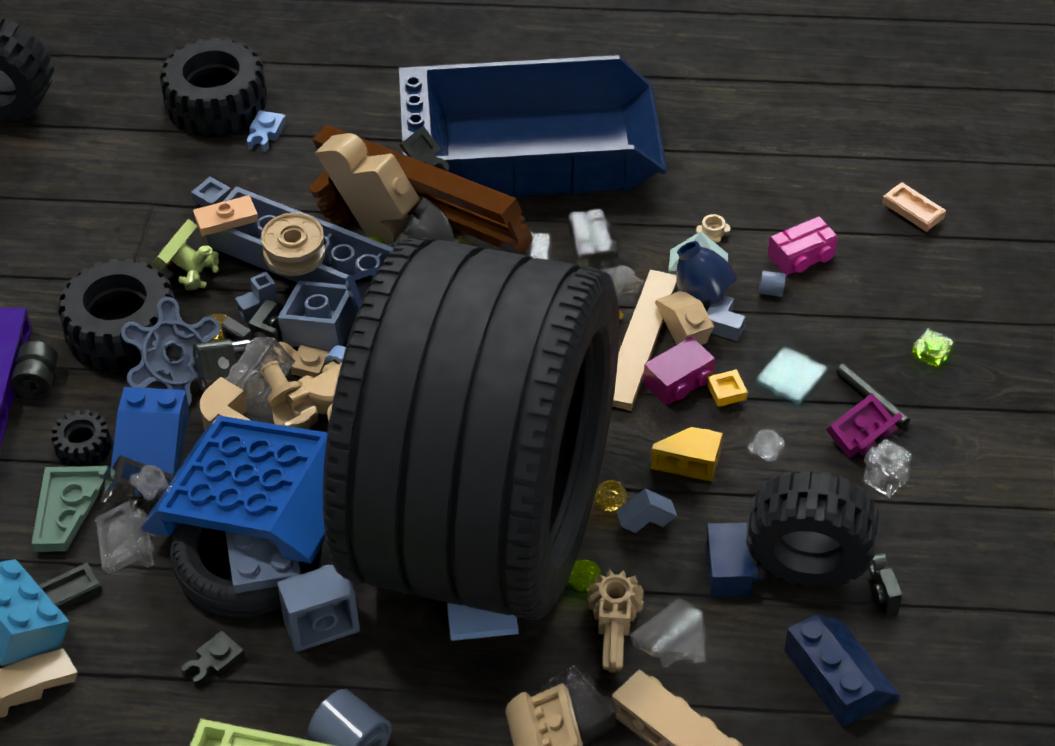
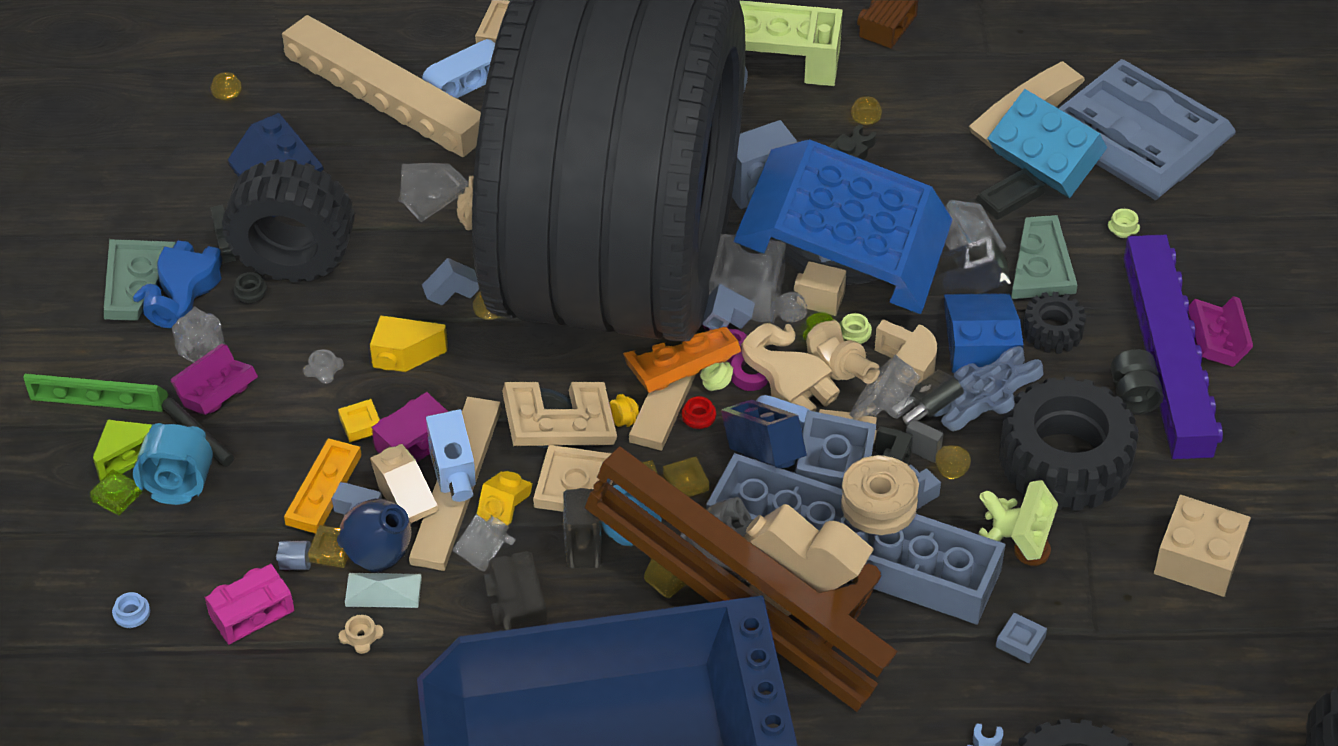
camera: 175 degrees right, 0 degrees up
clear plate [130,465,168,500] -> none
light nougat plate [193,195,258,236] -> none
pearl dark grey plate [399,126,450,171] -> none
dark blue brick [706,523,758,596] -> none
clear light blue piece [756,346,827,404] -> none
light nougat plate [882,182,946,232] -> none
none -> bright green slope [23,374,168,412]
none -> lime slope [93,420,152,484]
none -> sand green wing [104,239,175,320]
none -> light blue plate [112,592,150,628]
none -> blue hips [133,240,223,328]
none -> dark azure brick [133,423,213,505]
none -> light orange plate [284,438,362,534]
none -> clear yellow plate [308,525,349,568]
none -> light blue torso [426,409,476,502]
none -> clear yellow plate [851,96,882,125]
none -> tan brick [1154,495,1251,597]

